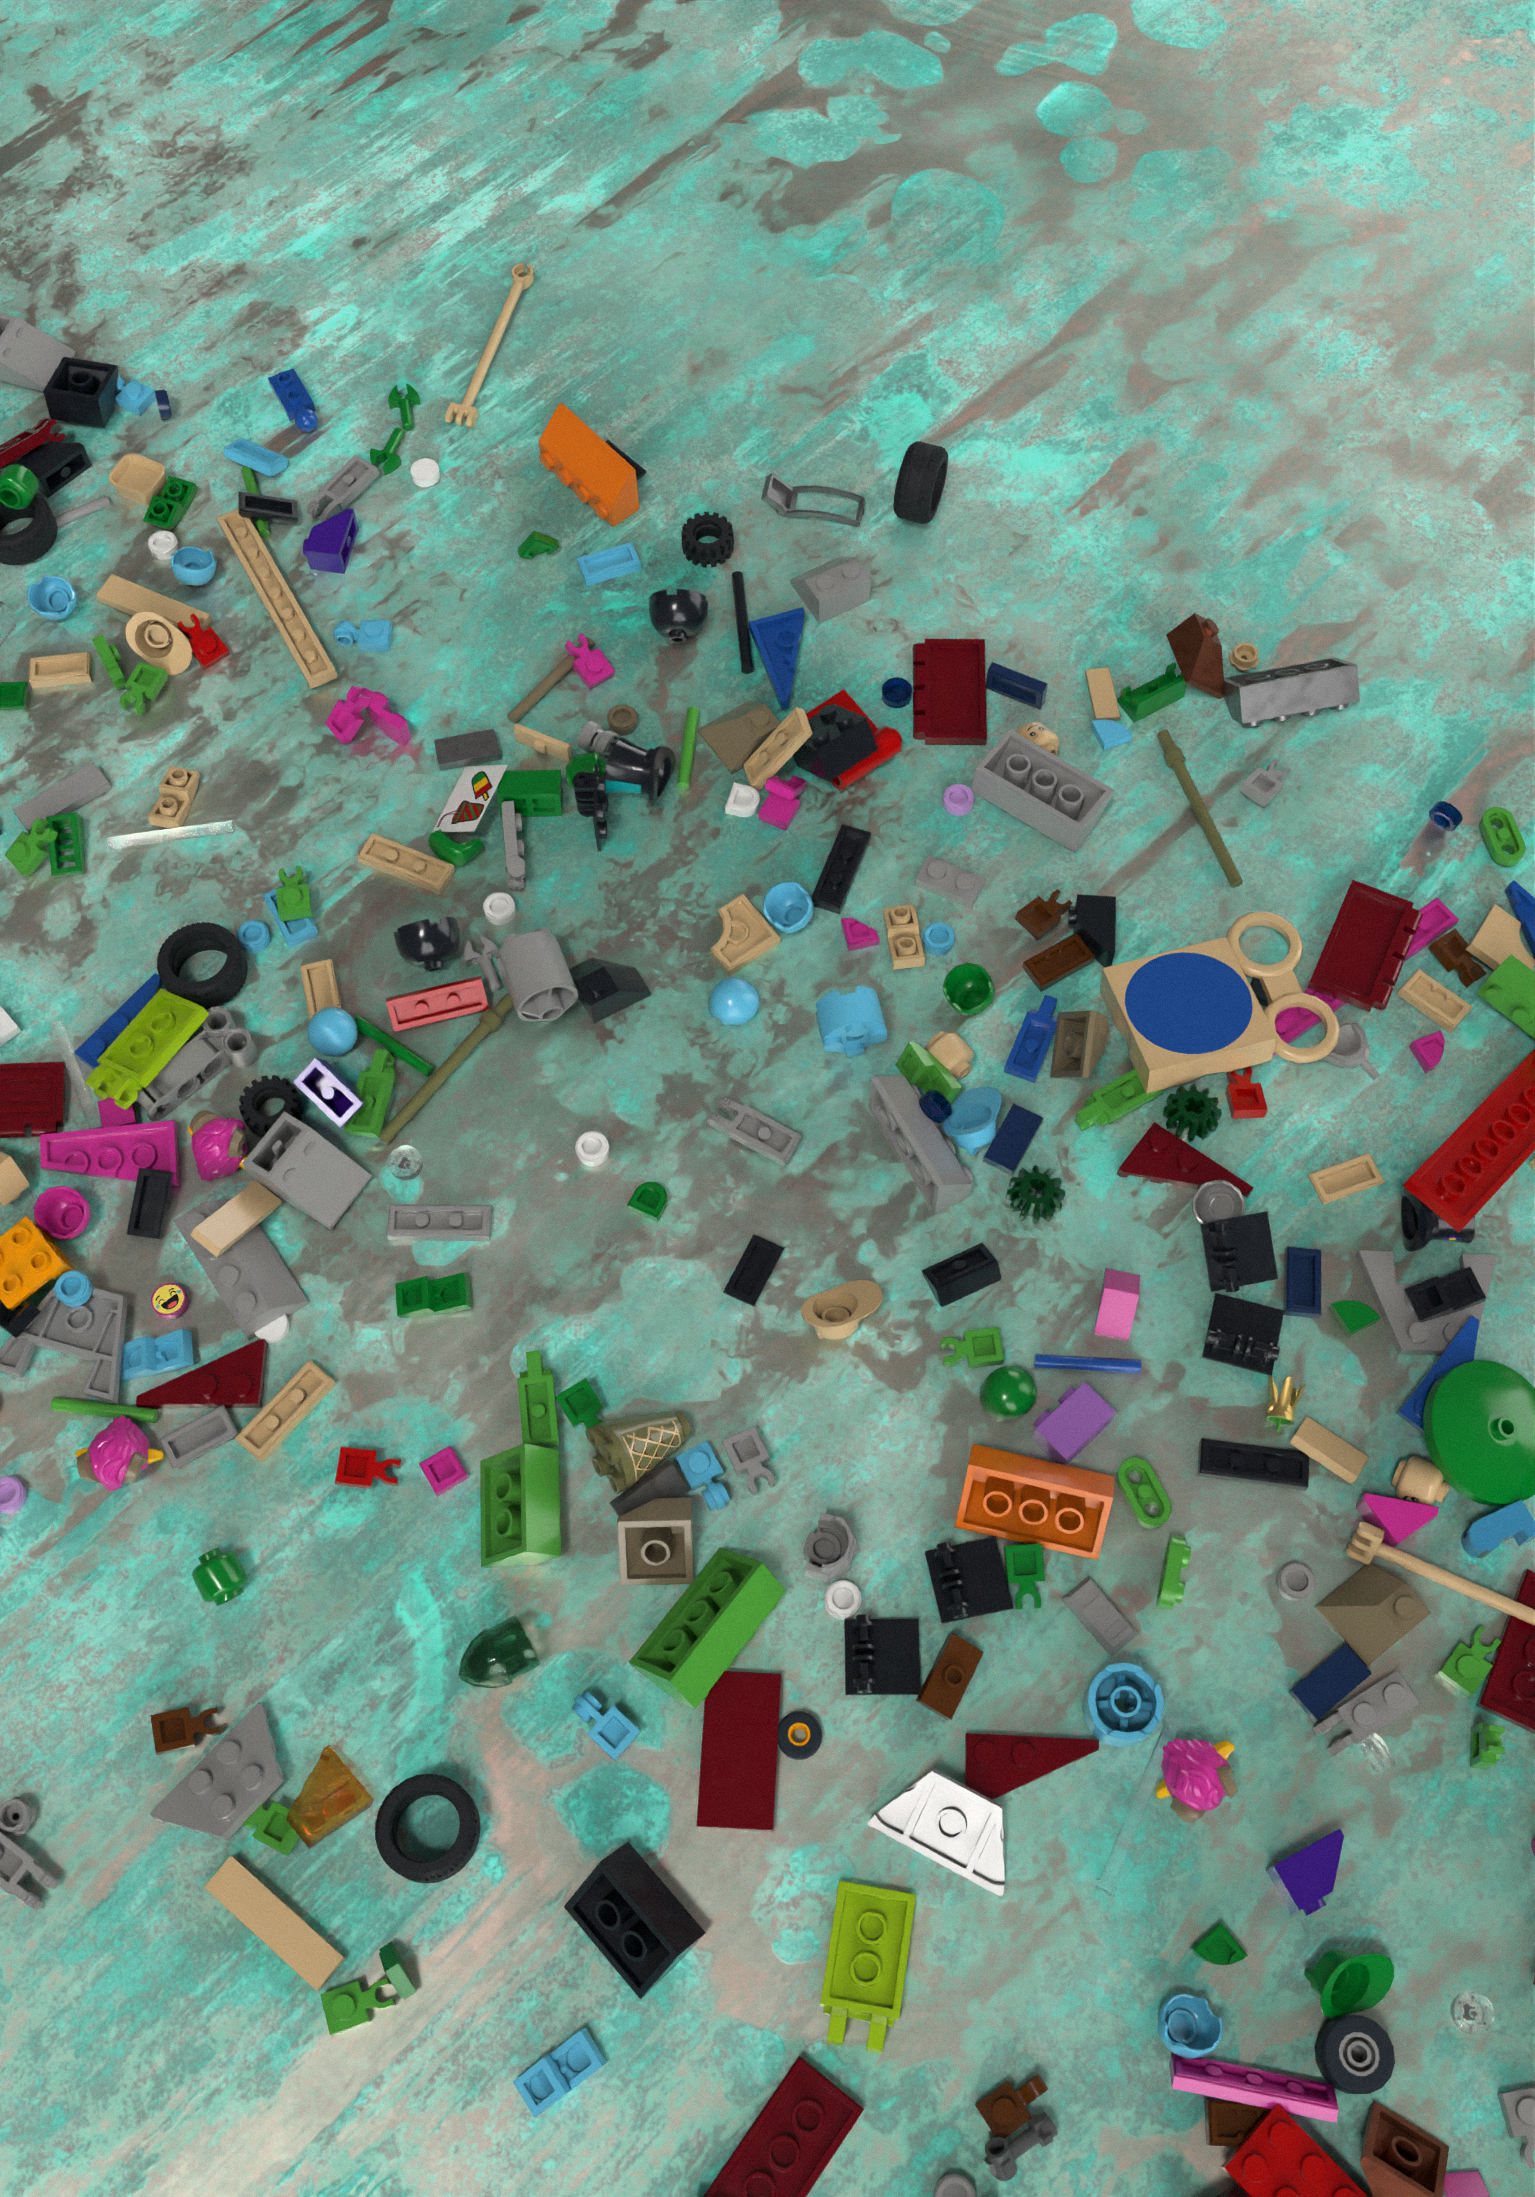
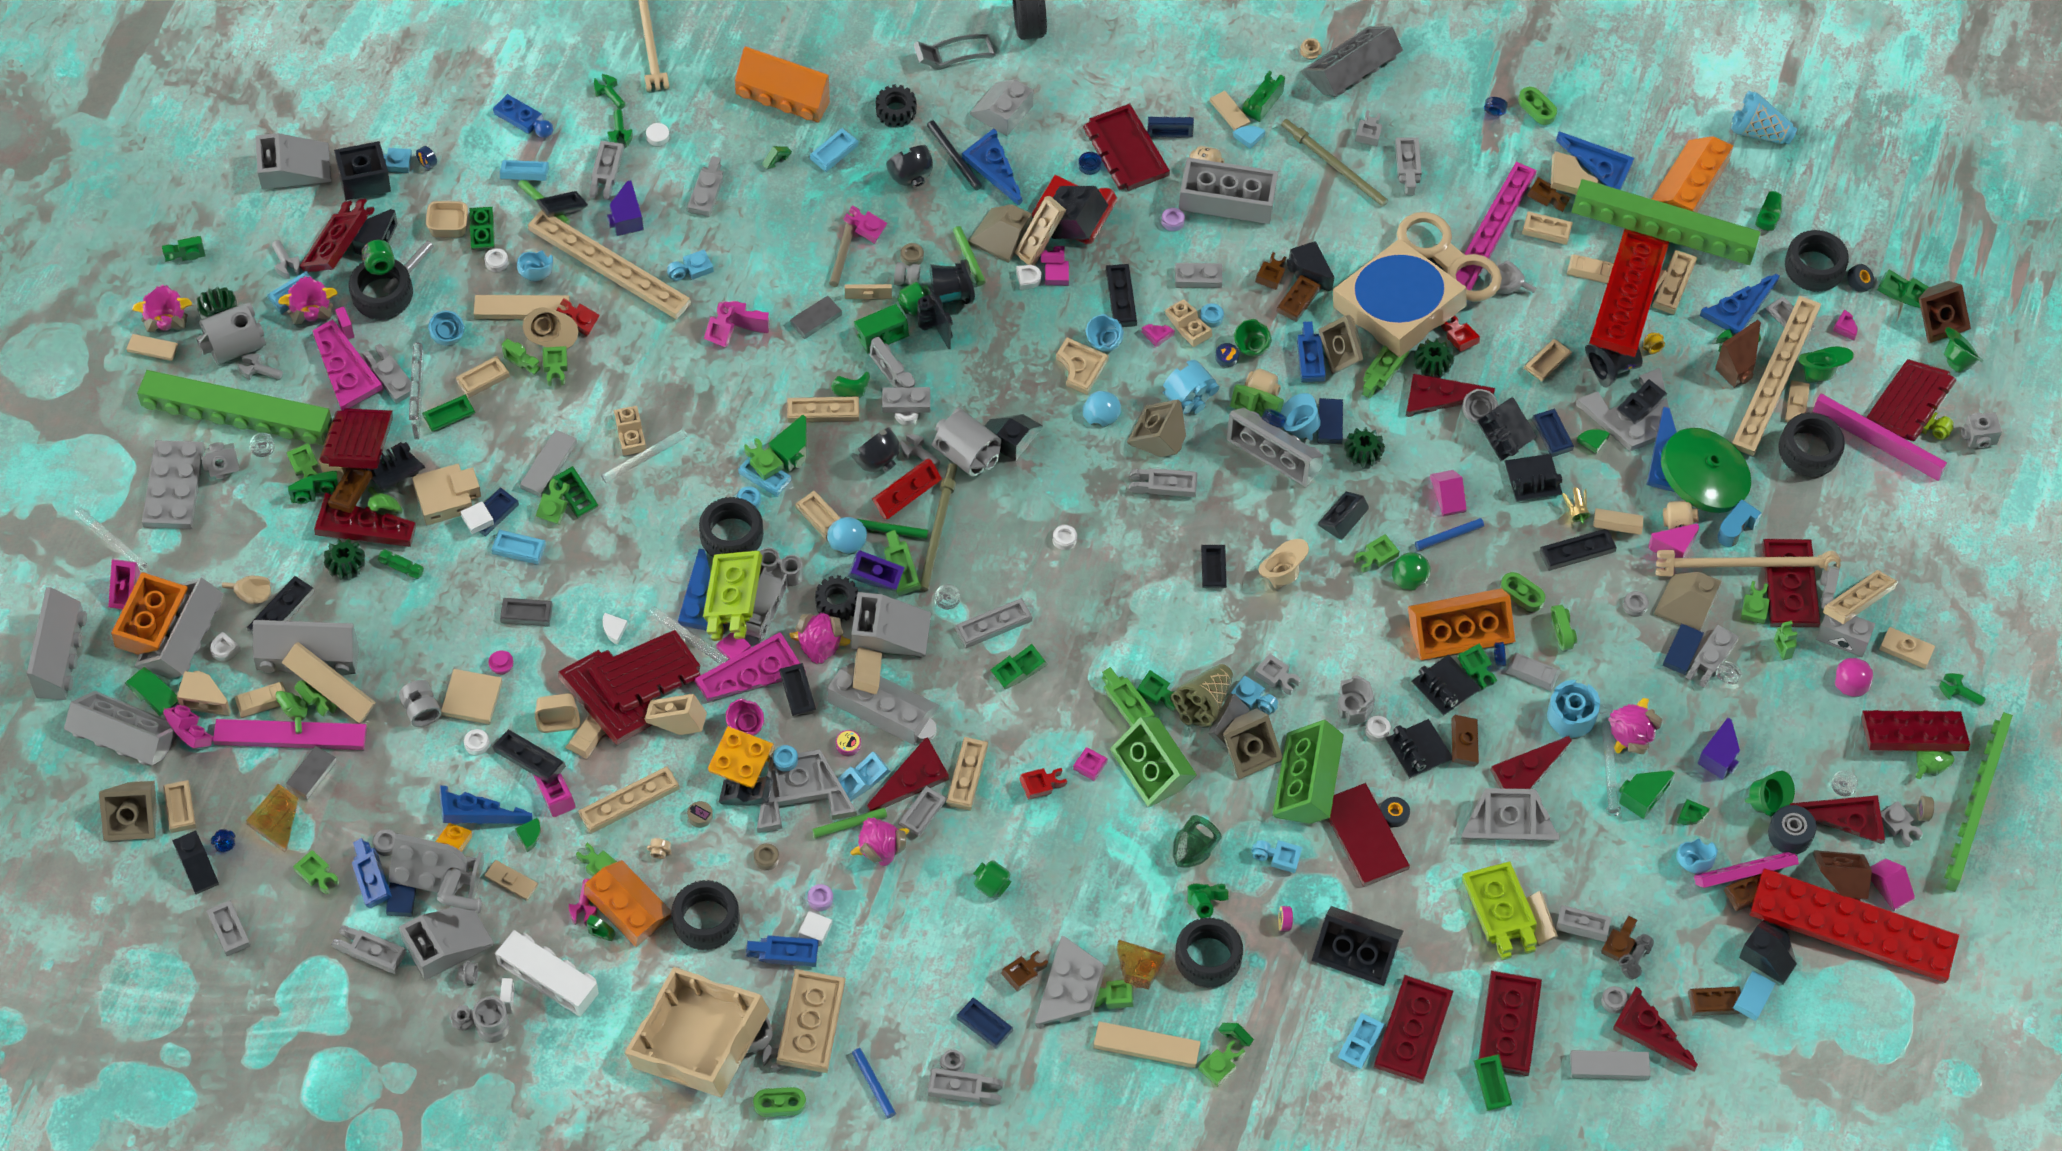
camera: 30 degrees left, 5 degrees down
white sticker [432,765,508,832] -> none
green tile [627,1182,668,1222] -> none
medium lavender brick [1032,1382,1116,1465] -> none
copper slope [1166,613,1225,699] -> none
dark red hinge [1307,880,1423,1012] -> none
dark pink tile [1409,1030,1445,1074] -> none
none -> light grey hinge [687,156,723,217]
none -> green slope [768,414,807,473]
none -> light grey plate [882,387,930,413]
none -> dark blue tile [957,997,1013,1049]
none -> dark tan slope [1127,399,1186,457]
none -> green bar [1187,883,1229,918]
none -> dark blue tile [1215,343,1239,367]
none -> dark pink tile [1278,906,1293,932]
none -> dark red tile [1373,975,1454,1084]
none -> light grey hinge [1395,137,1422,195]
none -> clear blue tile [1494,642,1506,667]
none -> tan piece [1526,891,1558,945]
none -> light grey plate [1556,905,1611,942]
none -> tan tile [1567,254,1614,284]
none -> green slope [1619,770,1675,819]
none -> yellow plate [1643,332,1665,354]
none -> dark red wing [1789,795,1885,844]

